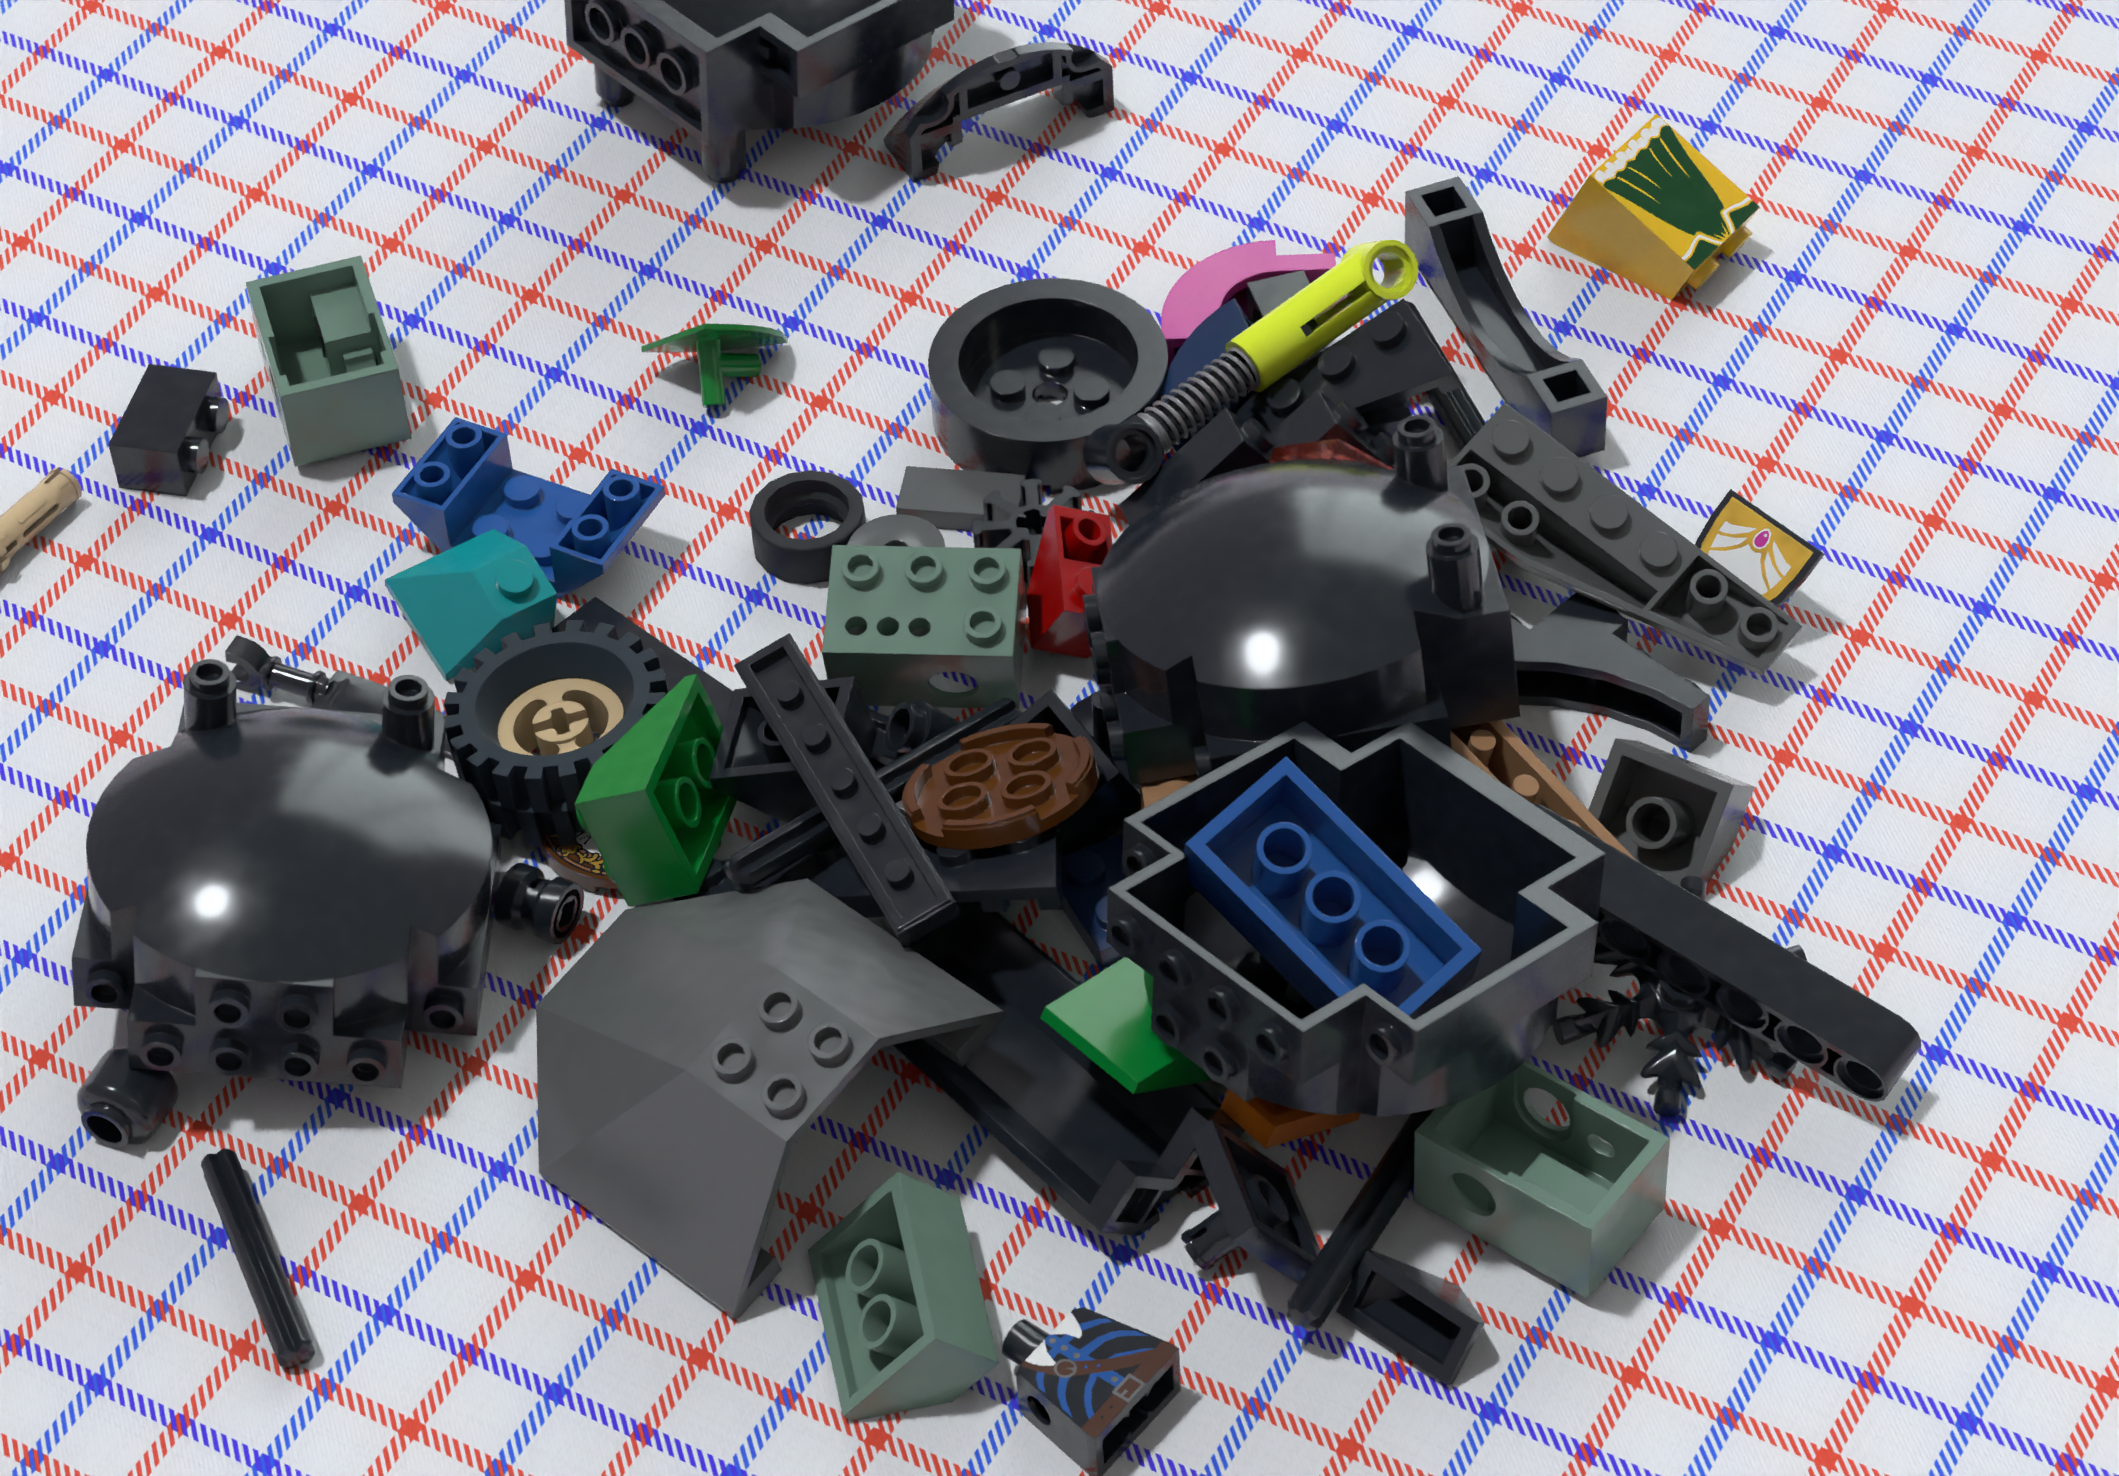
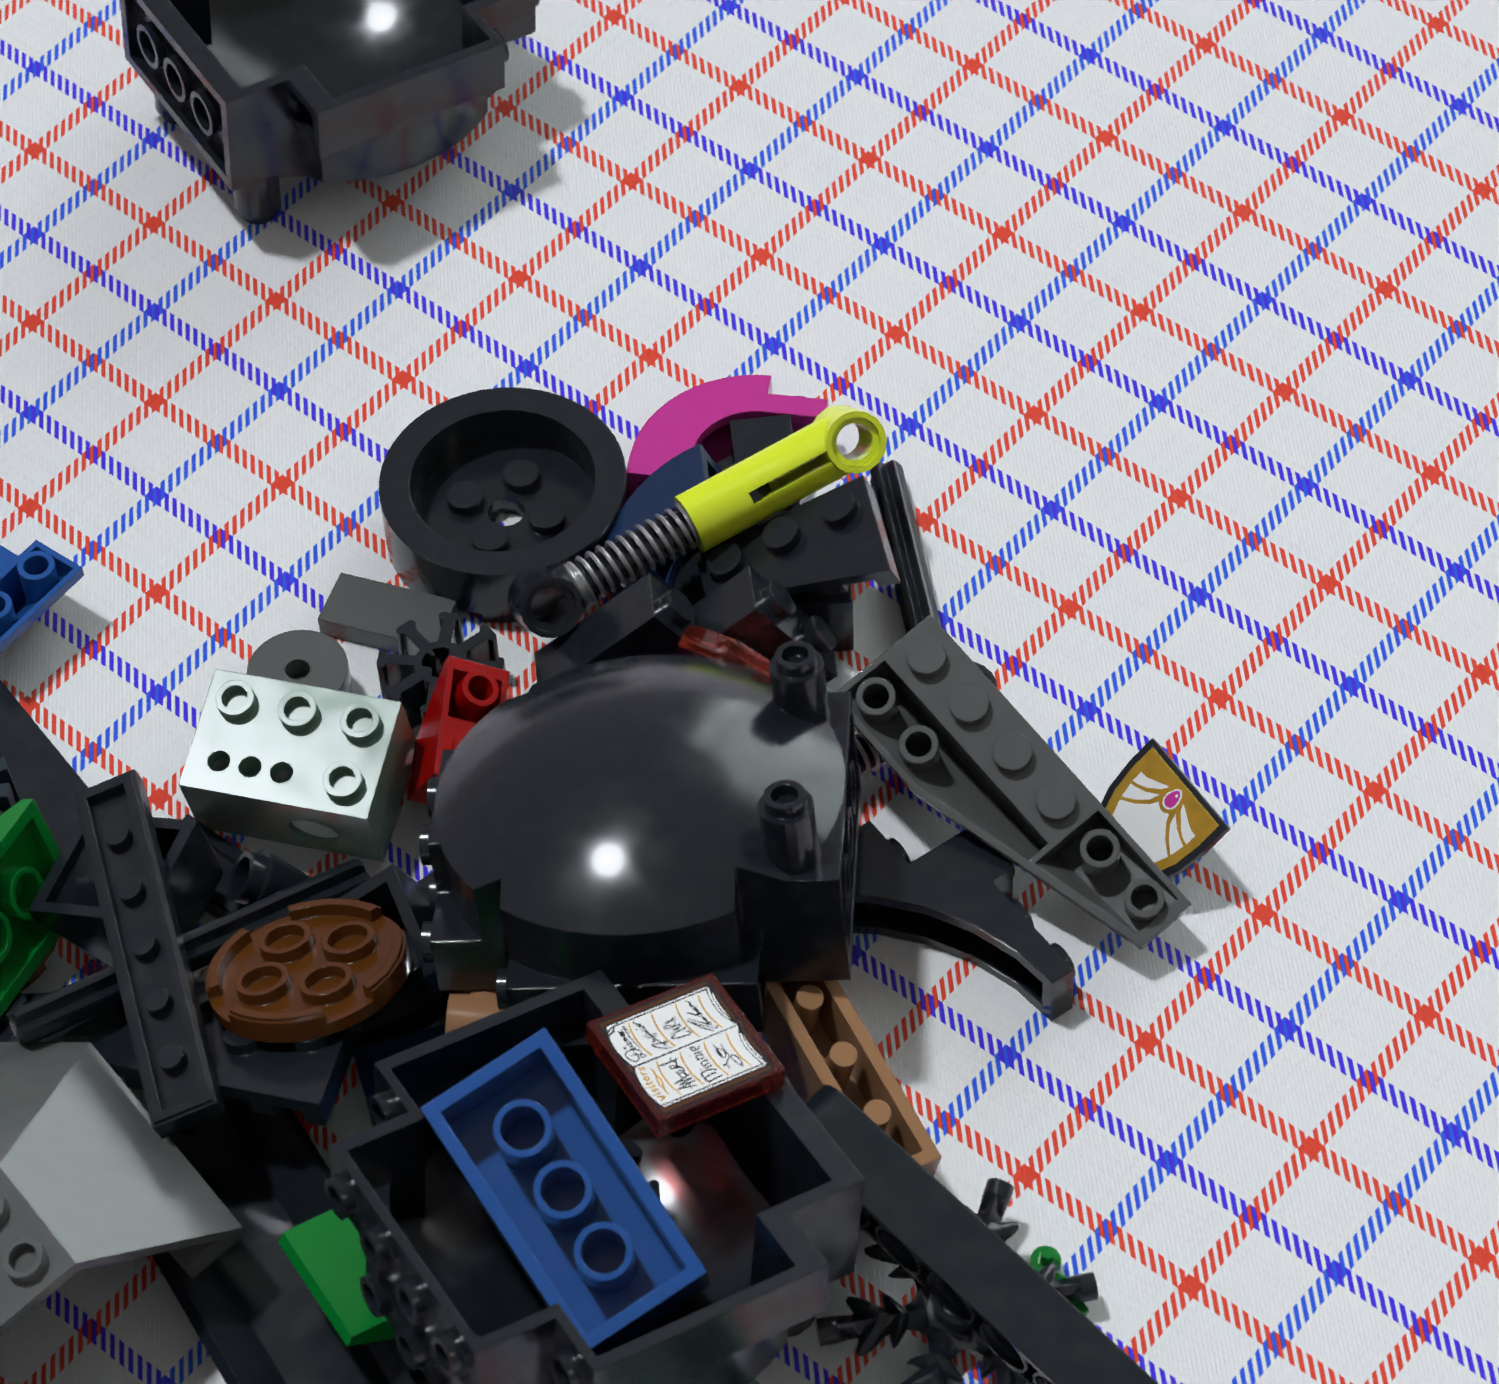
camera: 10 degrees right, 5 degrees up
green shield [641,323,788,408] -> none
black tyre [749,470,866,584] -> none
black windscreen [884,42,1114,183] -> none
black arch [1405,176,1607,458] -> none
yellow slope [1547,113,1760,300] -> none
dark grey slope [1589,738,1755,886] -> none
none -> tile [586,973,786,1138]

